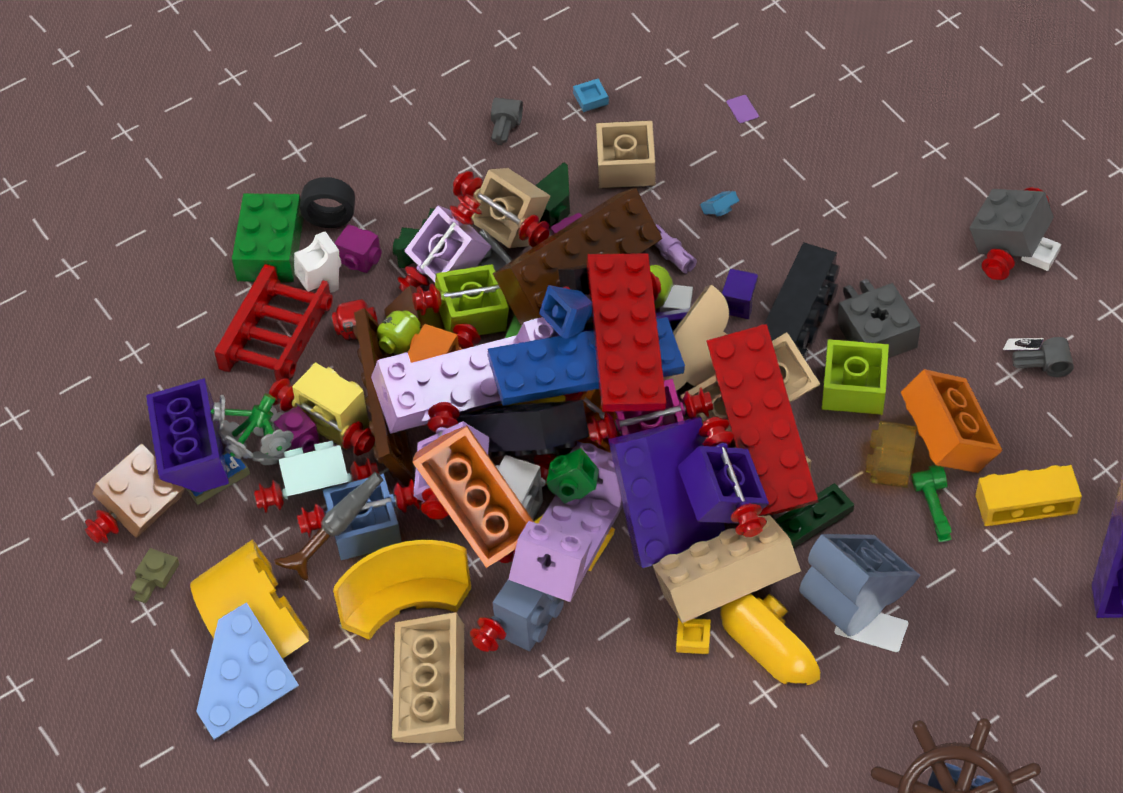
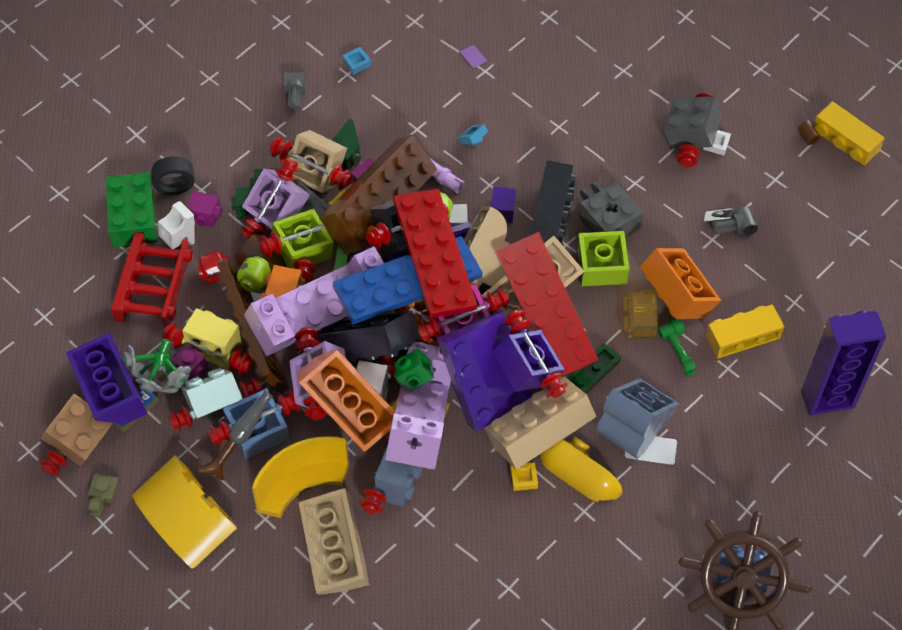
camera: 15 degrees left, 5 degrees up
light blue plate [196,602,299,740] -> none
blue slope [539,285,593,338] -> none
tan brick [596,121,655,188] -> none

